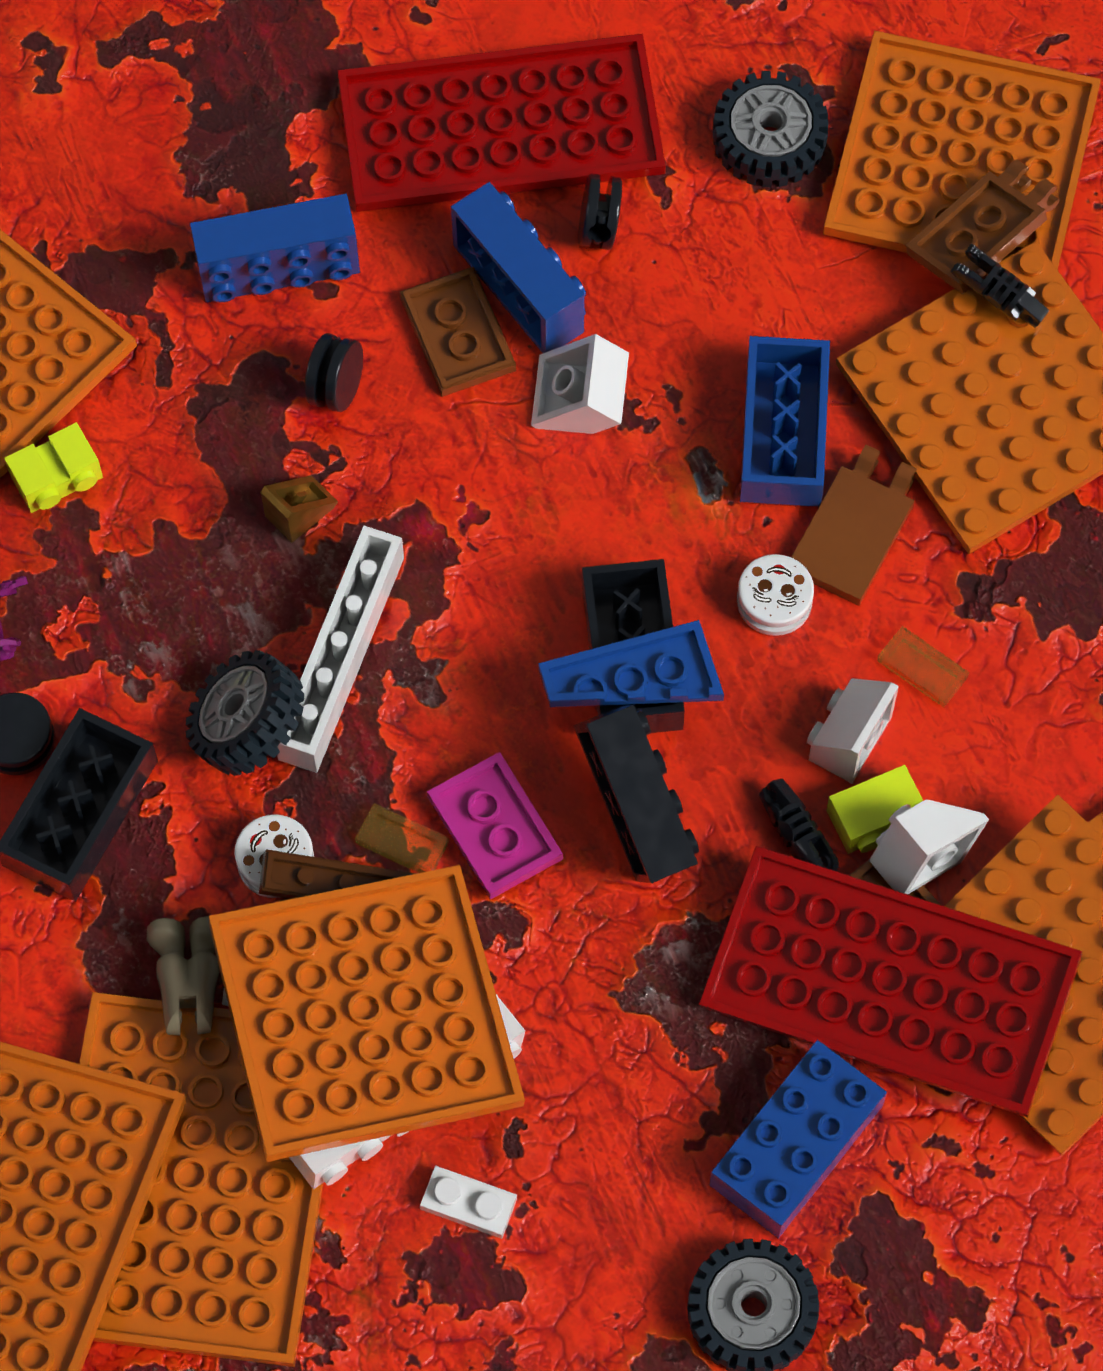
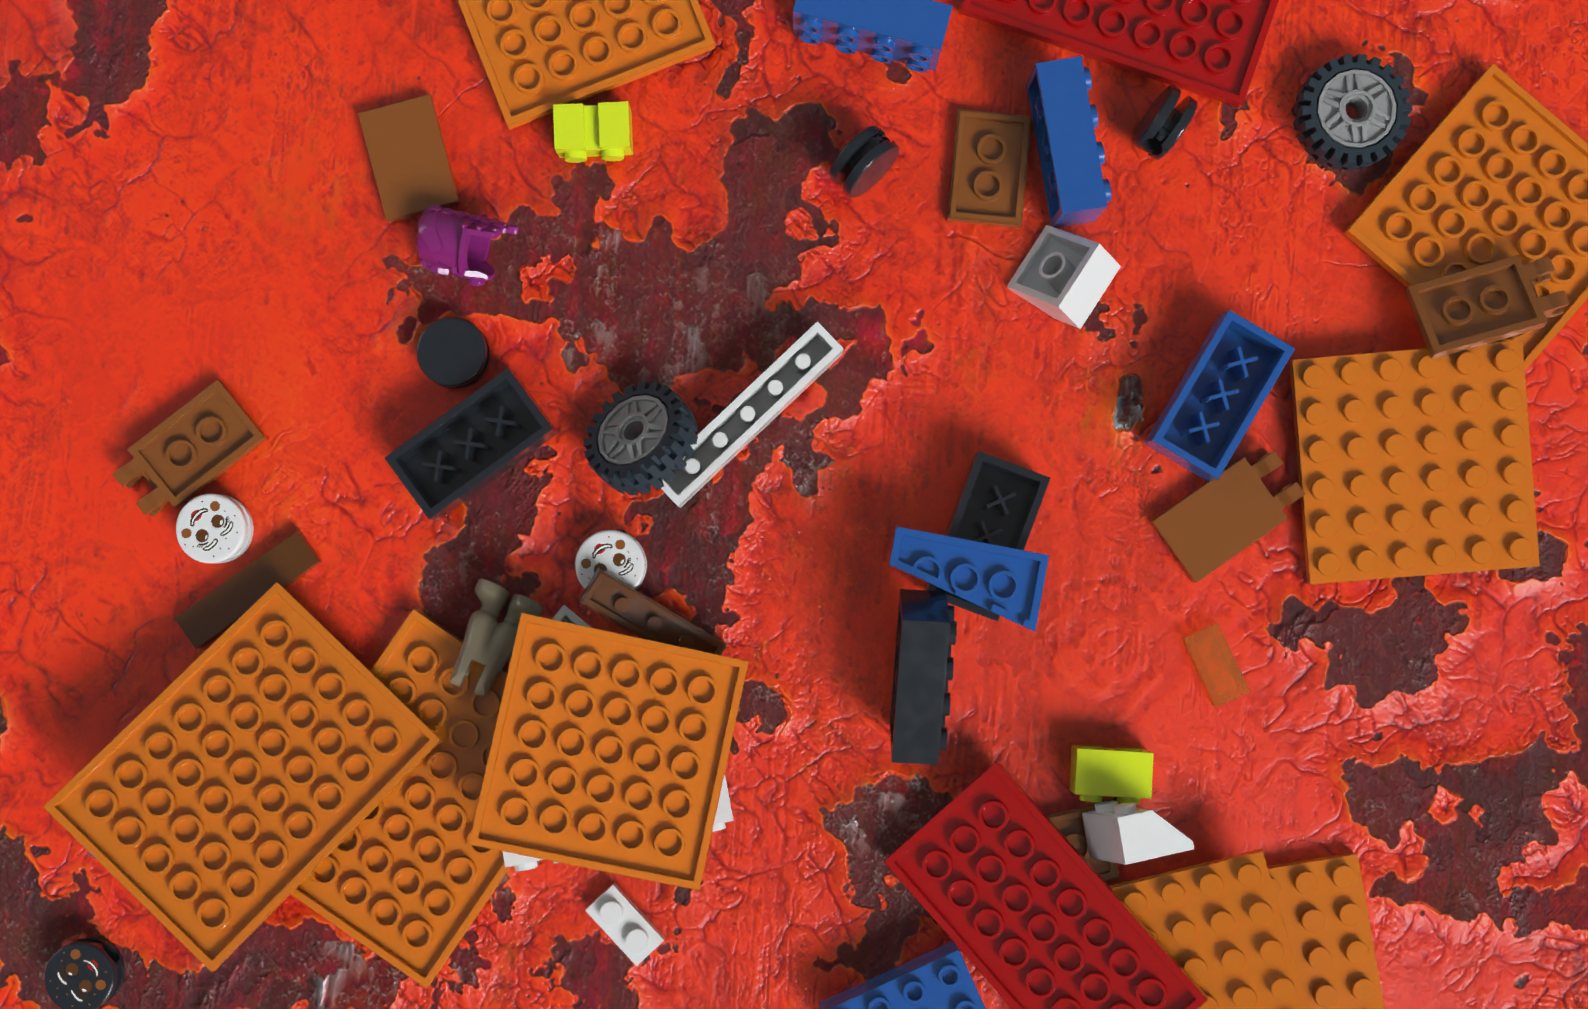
camera: 30 degrees right, 20 degrees up
pearl gold slope [261,475,338,543] -> none
clear yellow tile [355,803,449,873] -> none
dark pink plate [427,752,563,900] -> none
white head [737,554,814,636] -> none
black hinge [759,779,839,871] -> none
white slope [806,678,899,784] -> none
black hinge [951,244,1049,328] -> none

